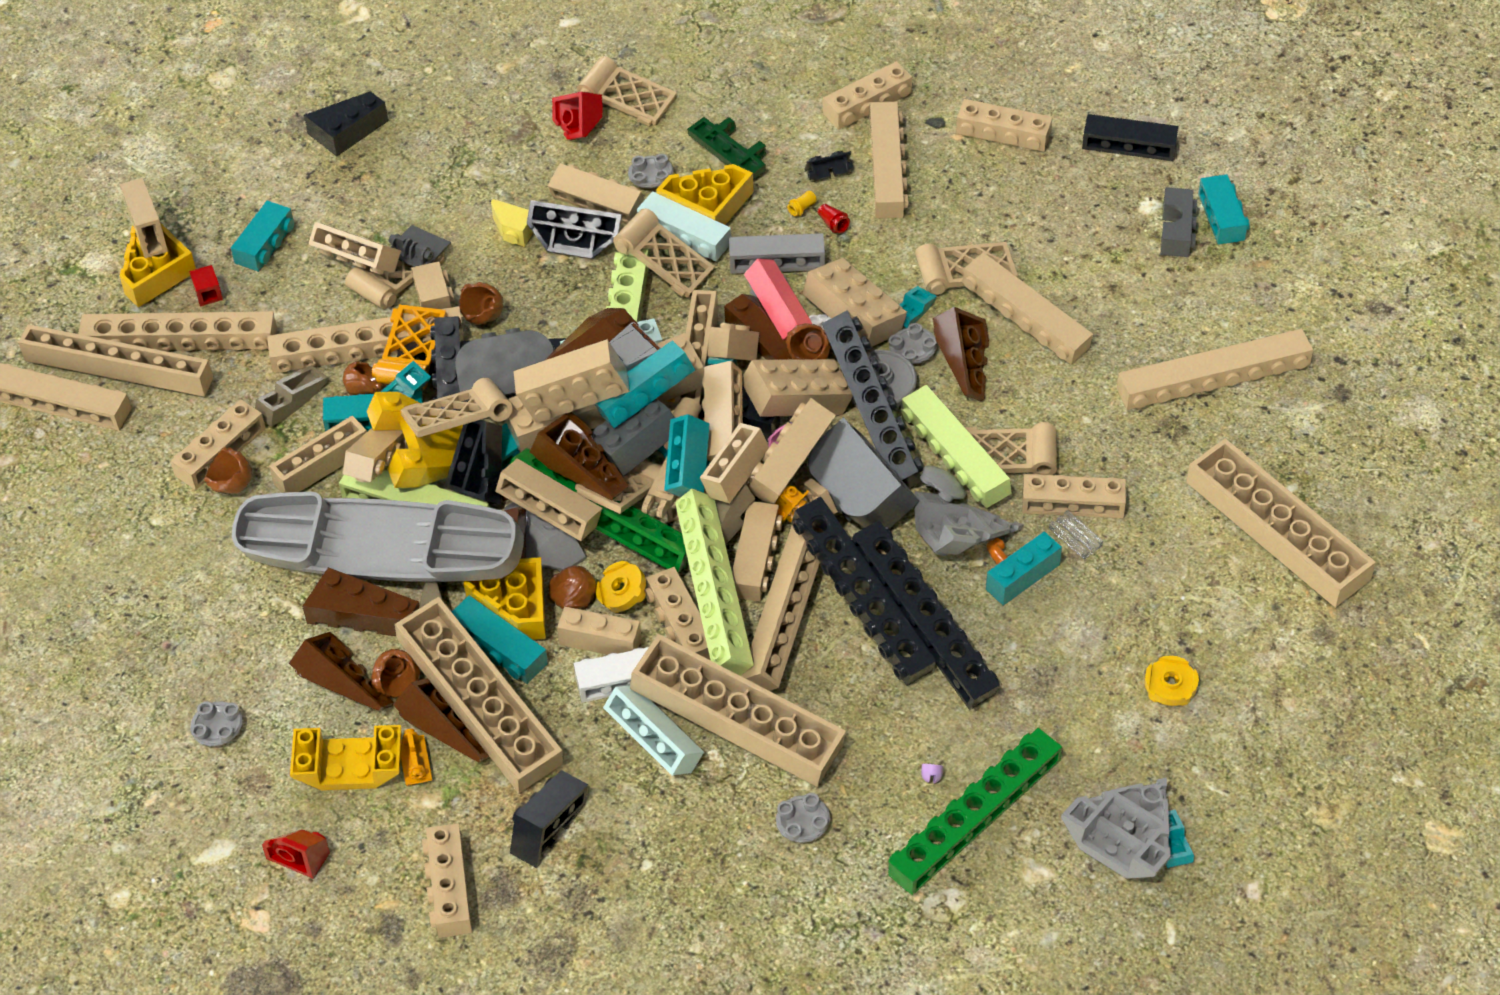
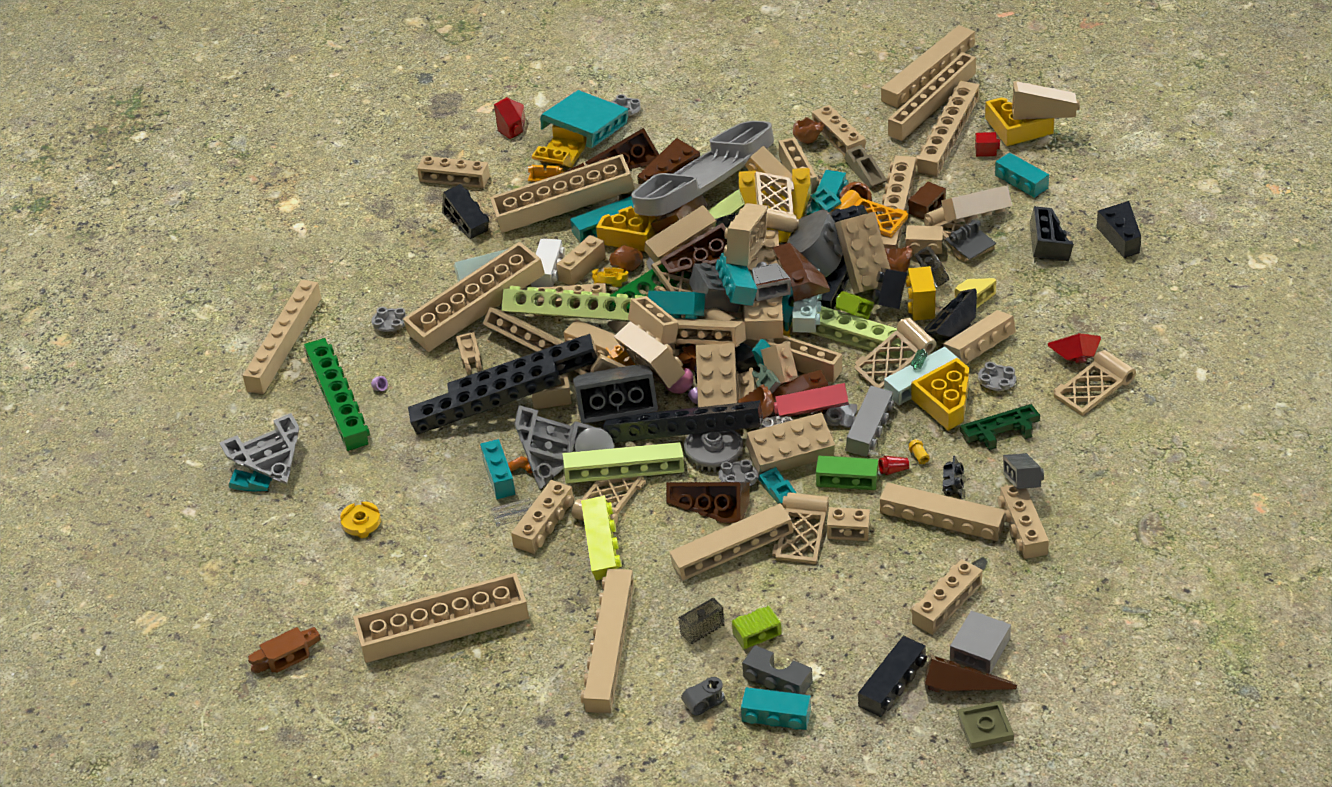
camera: 115 degrees right, 10 degrees down
none -> tan brick [243,280,322,394]
none -> dark orange hinge [248,627,321,674]
none -> tan hinge [456,332,482,374]
none -> teal panel [540,90,628,148]
none -> neon yellow brick [581,495,622,581]
none -> clear smoke brick [678,597,725,644]
none -> dark grey piece [681,677,725,716]
none -> lime brick [732,605,782,650]
none -> sand green plate [752,363,781,393]
none -> bright green brick [816,455,878,490]
none -> tan brick [827,507,870,541]
none -> tan brick [835,212,890,294]
none -> lime brick [836,291,874,320]
none -> black brick [873,268,907,309]
none -> yellow brick [905,266,936,321]
none -> reddish brown brick [908,181,946,220]
none -> clear green piece [911,348,928,370]
none -> clear smoke brick [915,246,950,288]
none -> reddish brown wedge [924,654,1017,693]
none -> light grey brick [950,611,1011,674]
none -> olive plate [957,701,1014,749]
none -> dark grey brick [1003,453,1044,489]
none -> black wedge [1030,206,1074,261]

